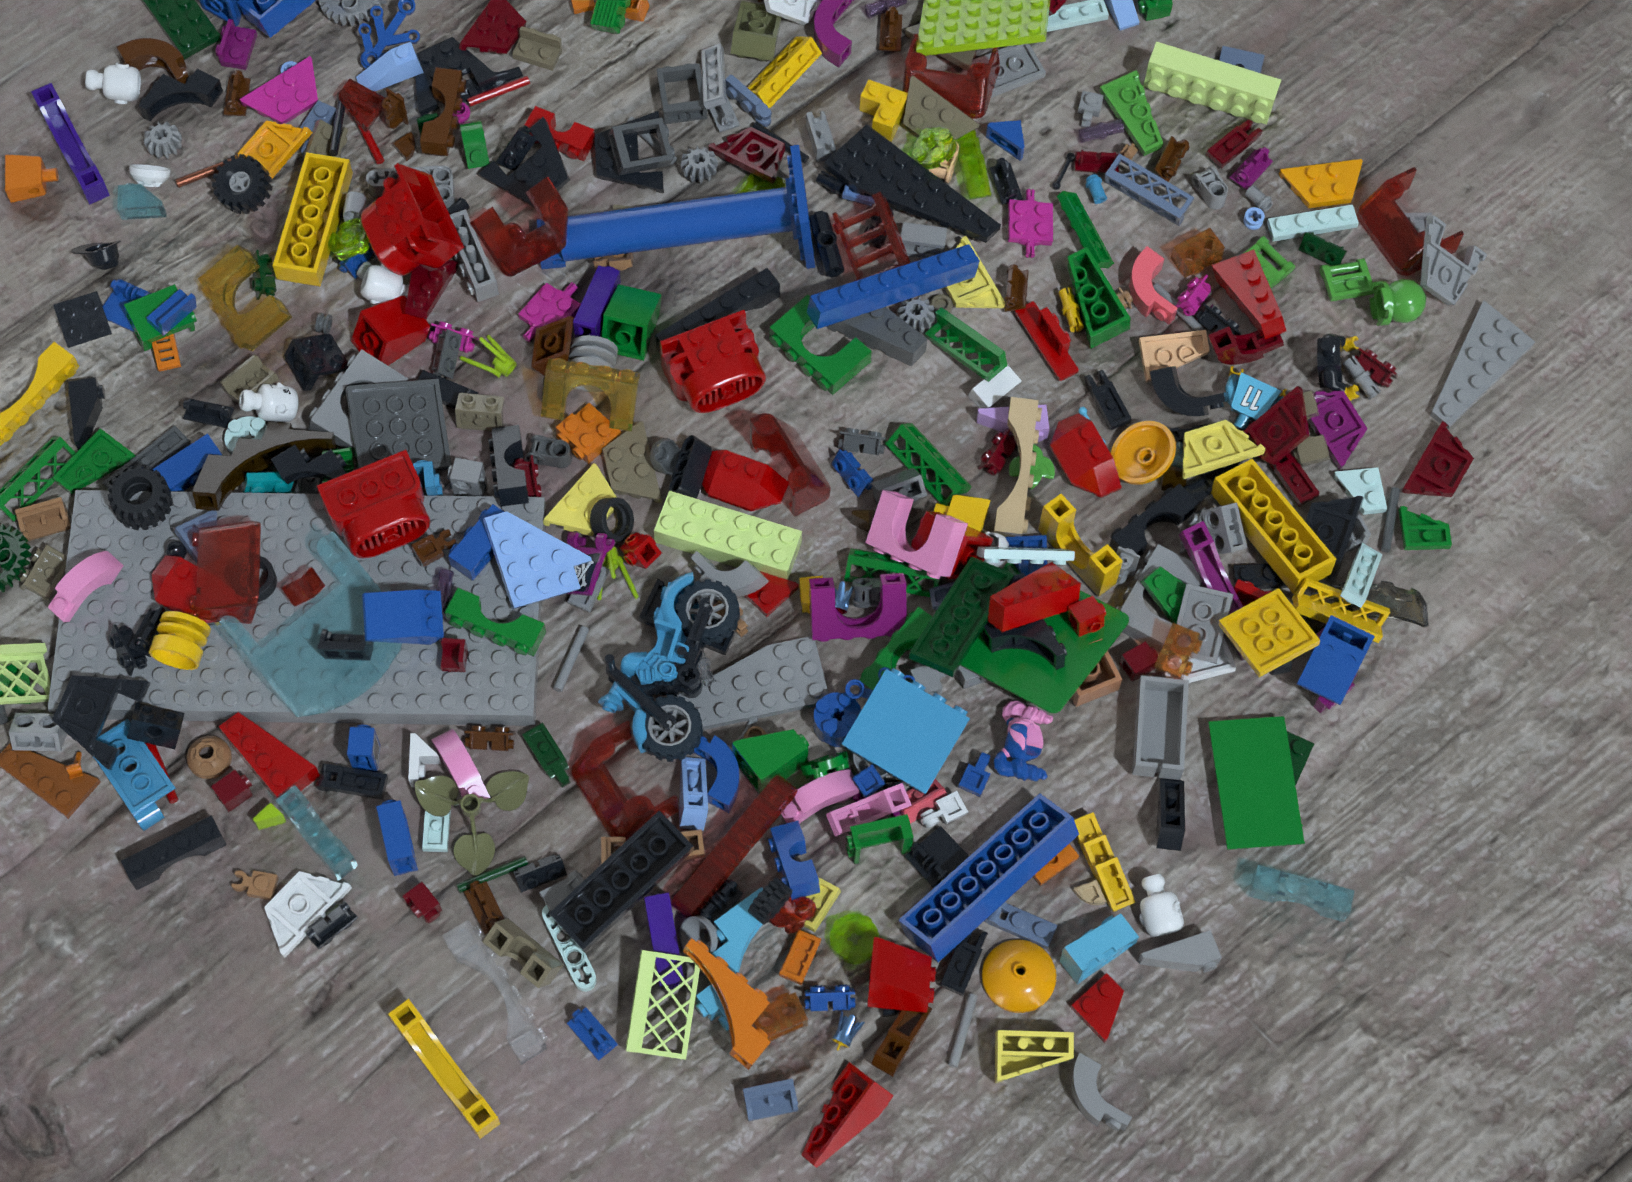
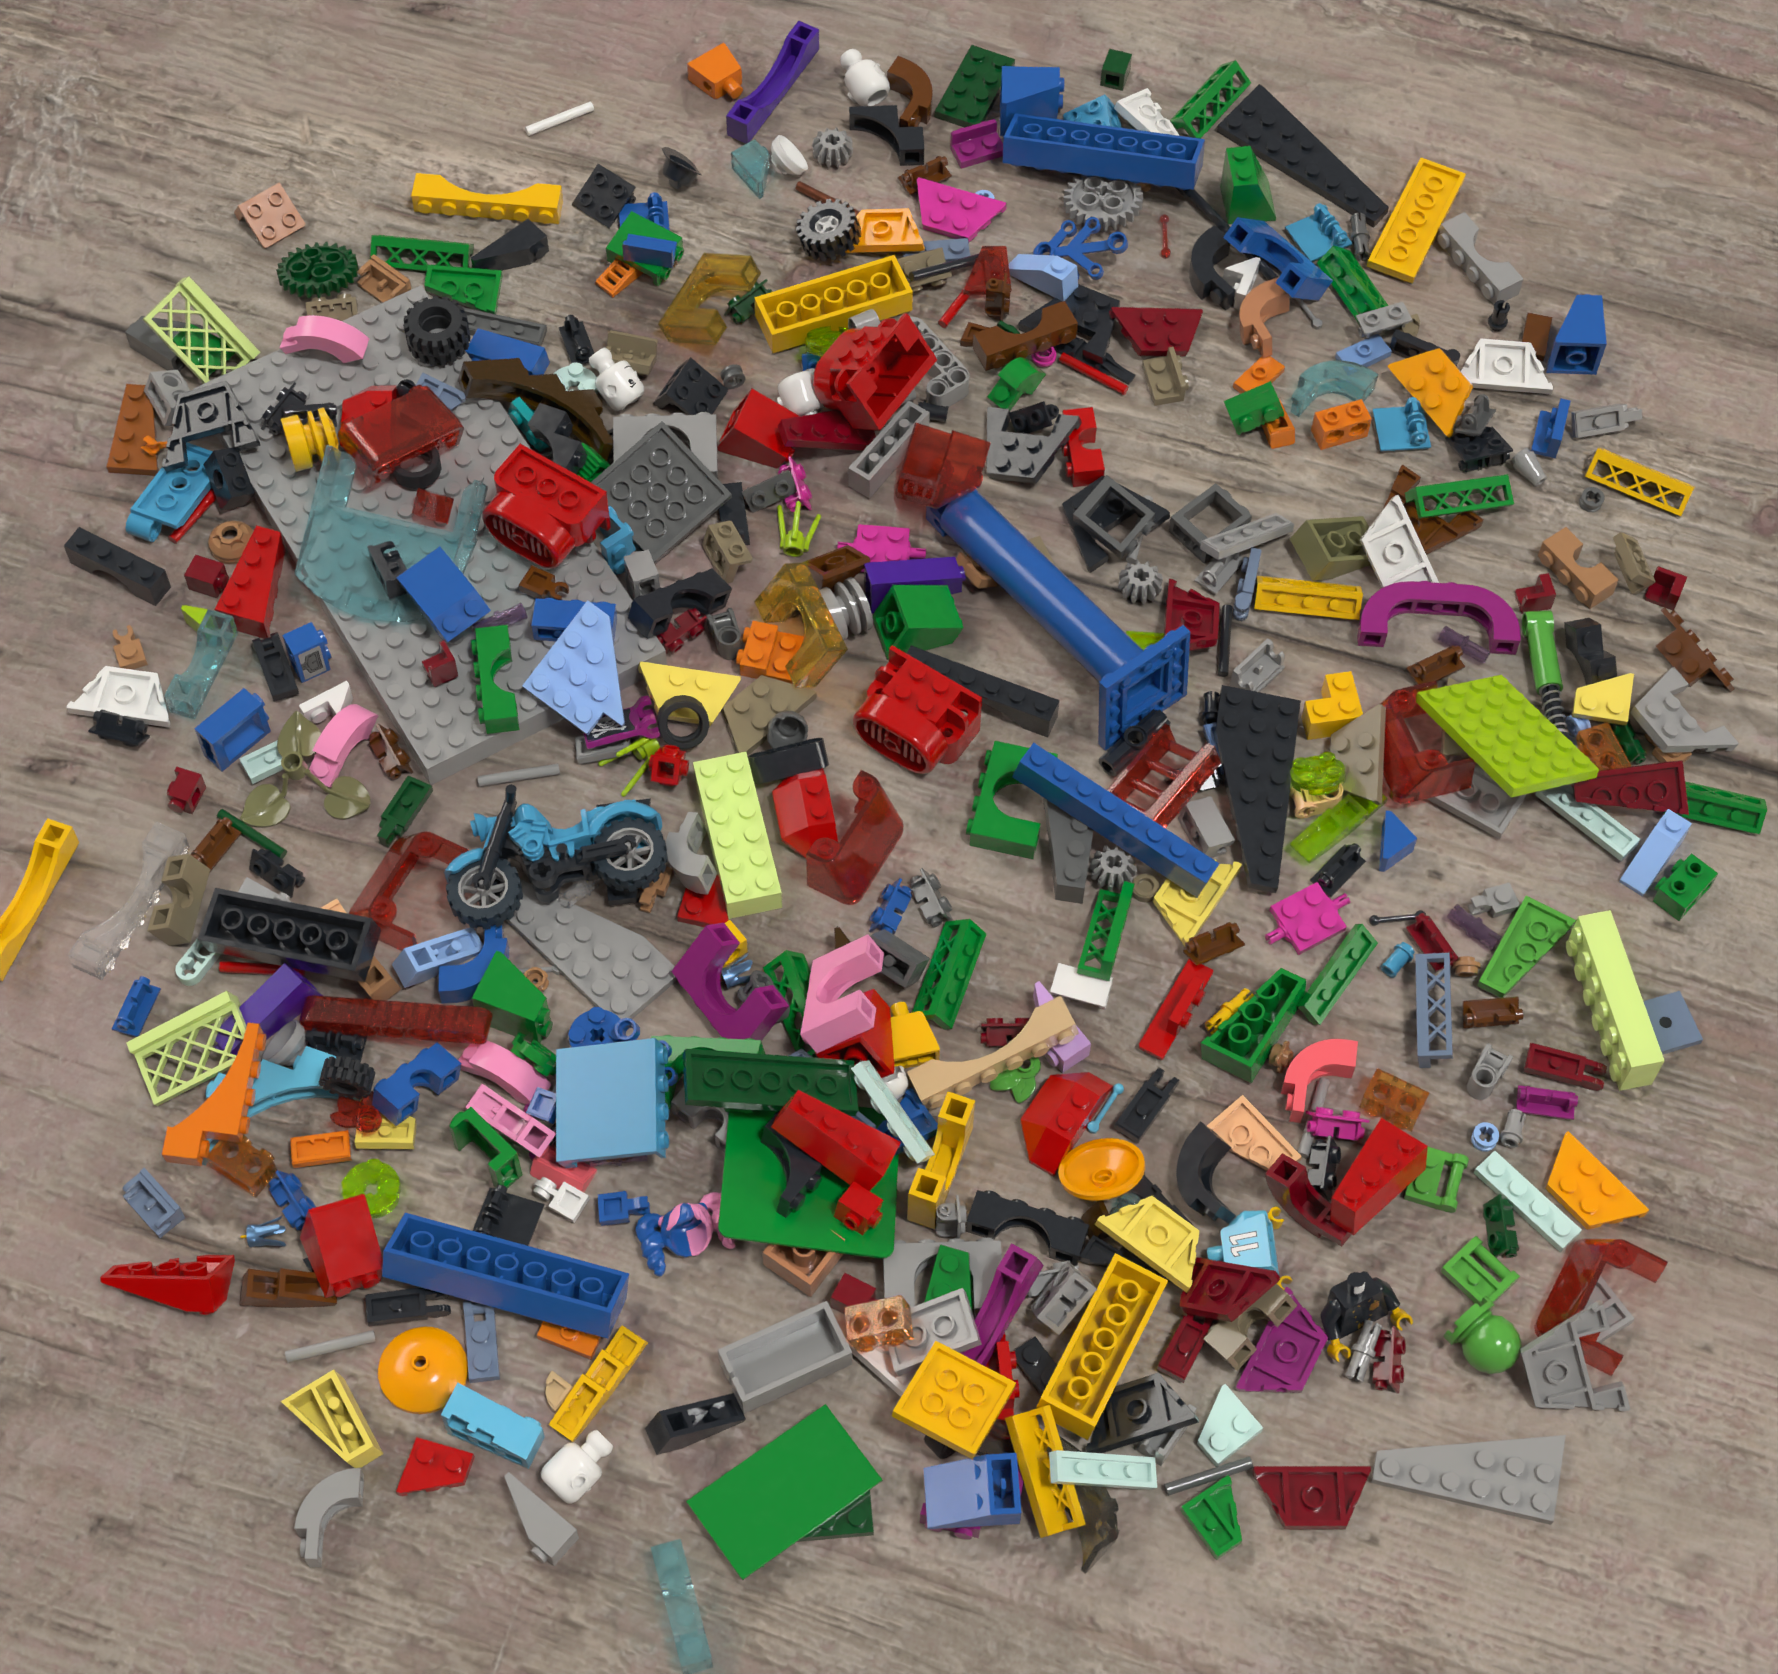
camera: 60 degrees right, 5 degrees down
none -> red bar [219,961,305,976]

